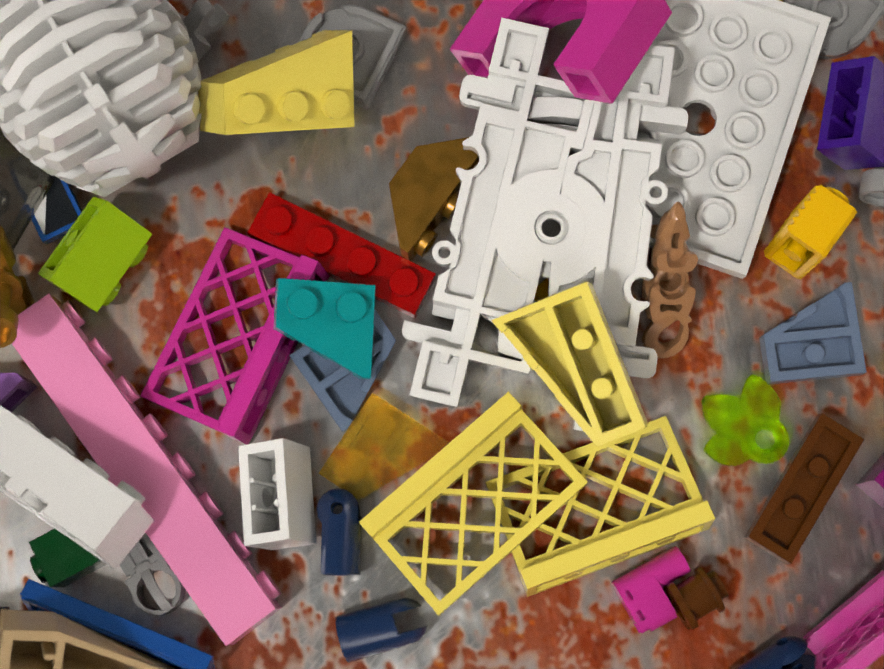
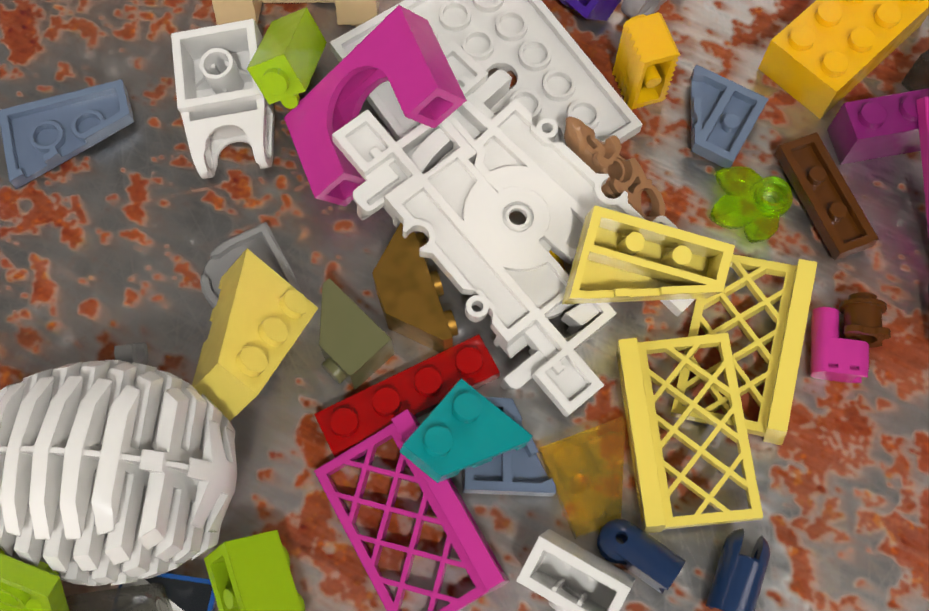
camera: 55 degrees left, 10 degrees down
none -> olive slope [319,278,395,390]

